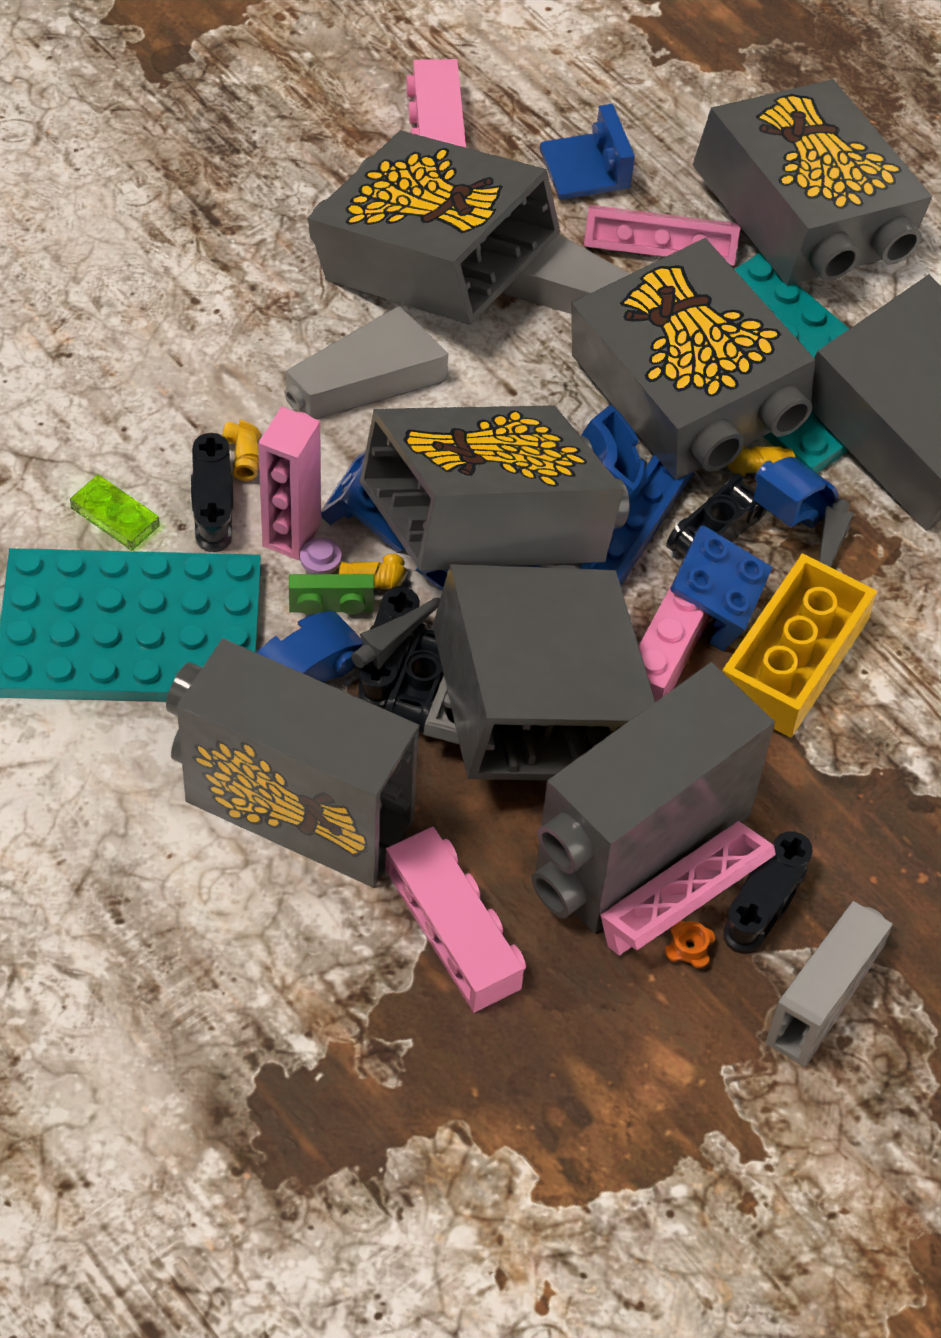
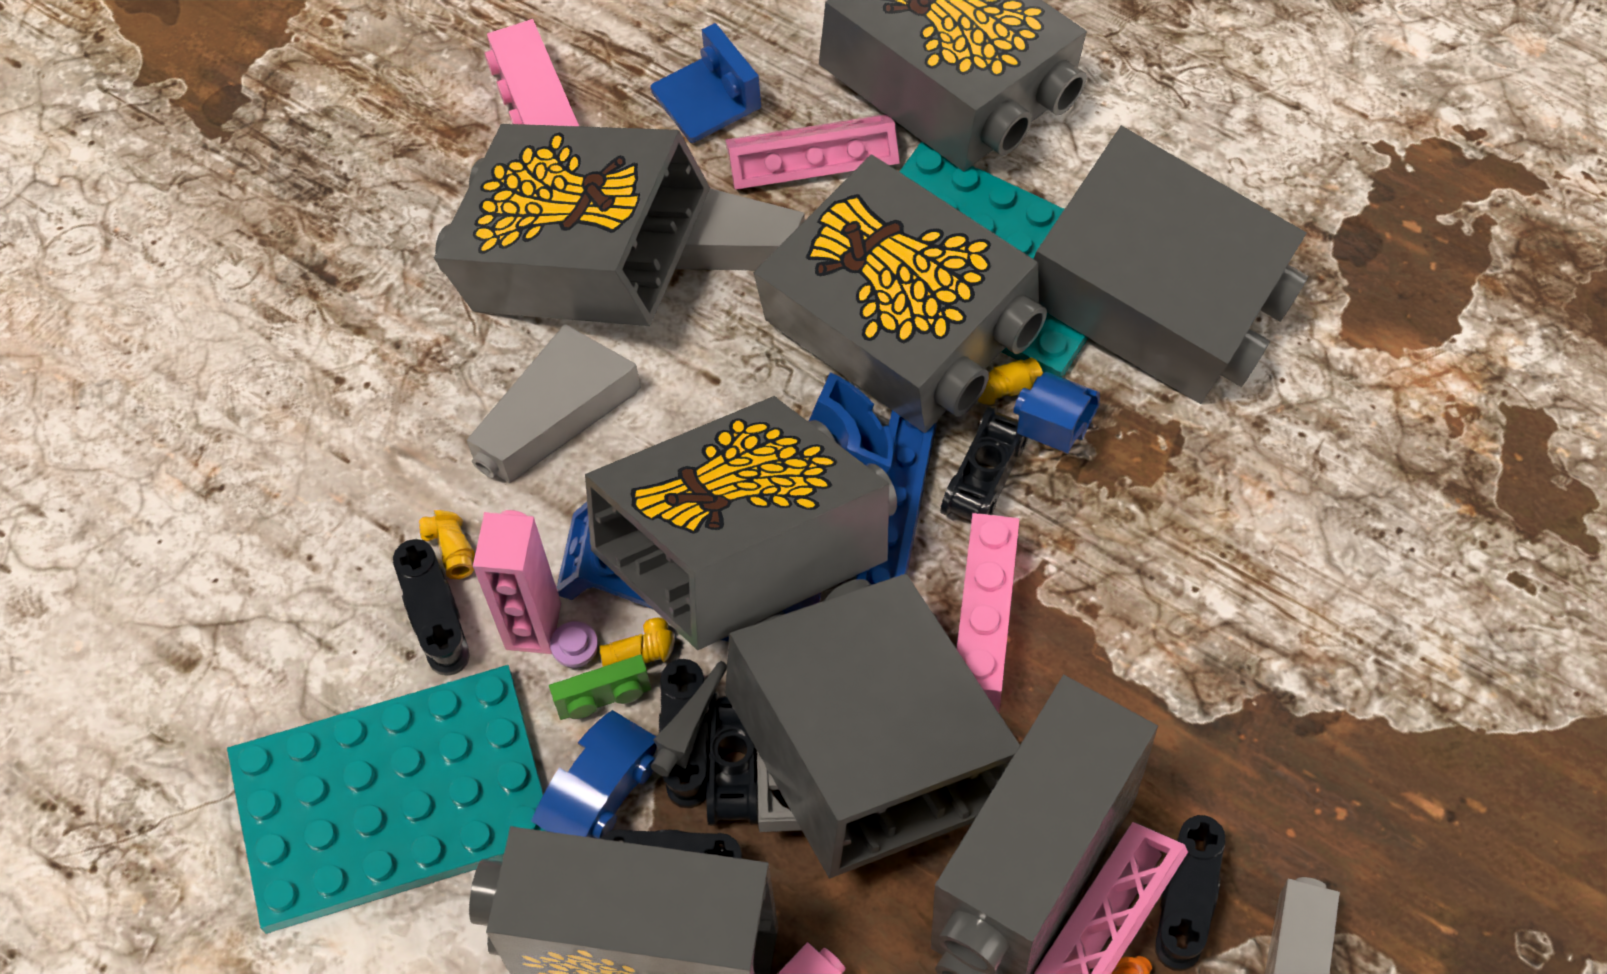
camera: 10 degrees left, 5 degrees up
clear neon green plate [70,474,160,551] -> none
blue bracket [670,526,773,651] -> none
yellow brick [722,553,877,738] -> none
dark grey piece [819,499,854,567] -> none

